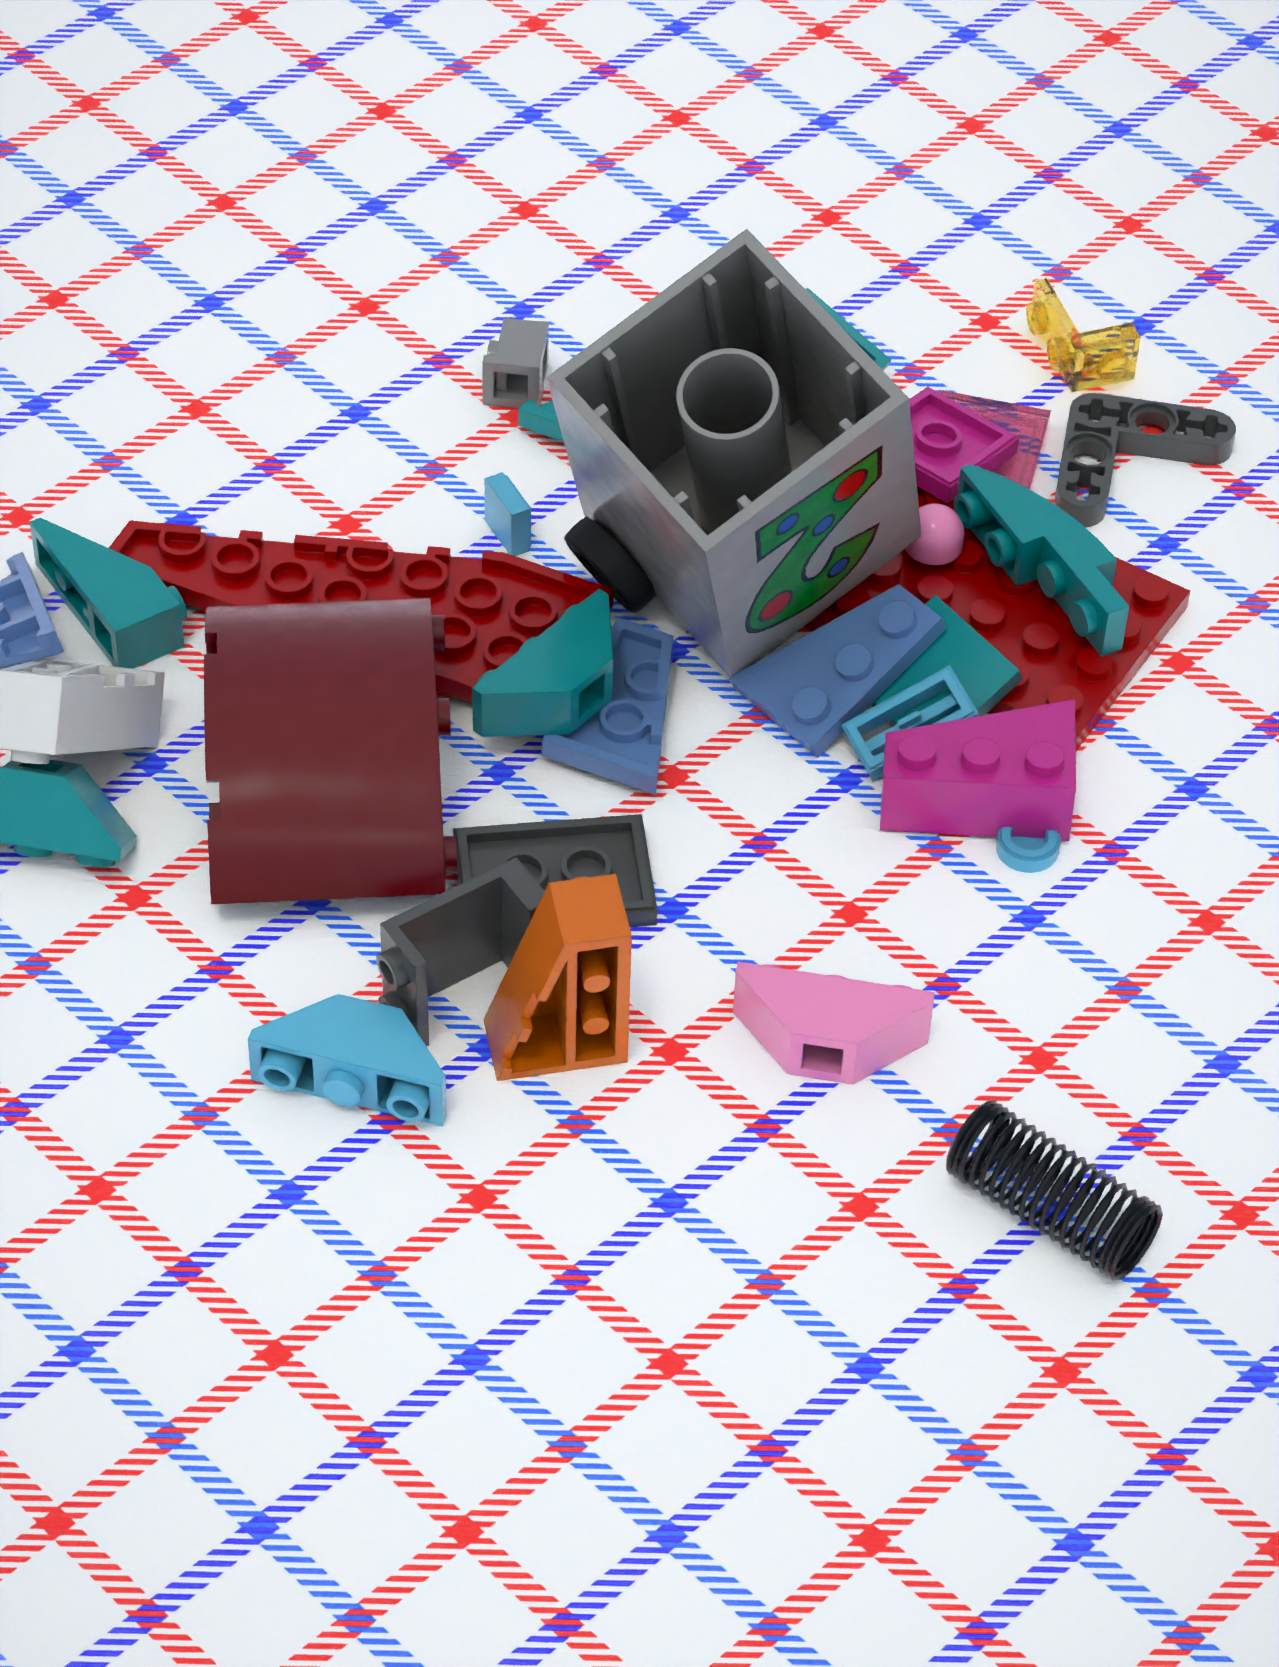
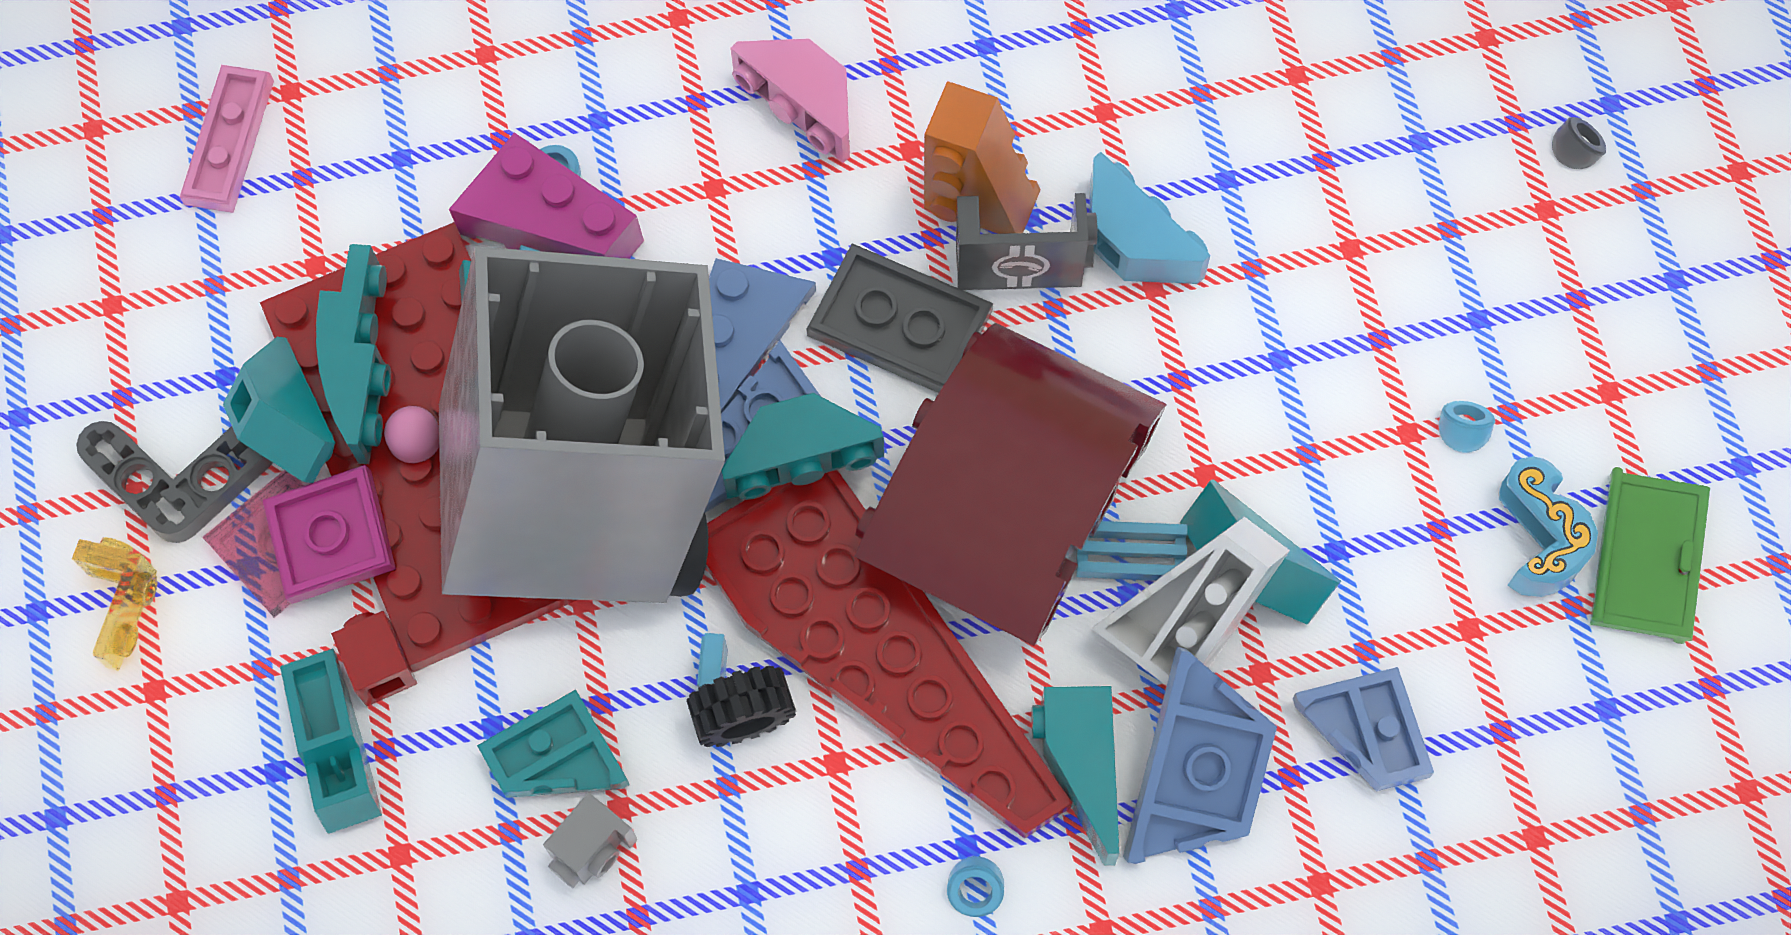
camera: 145 degrees left, 20 degrees up
none -> teal slope [223,337,335,483]
none -> black tyre [686,666,797,747]
none -> medium blue wing [709,258,816,413]
none -> medium azure piece [947,856,1004,917]
none -> medium azure tile [1076,521,1187,581]

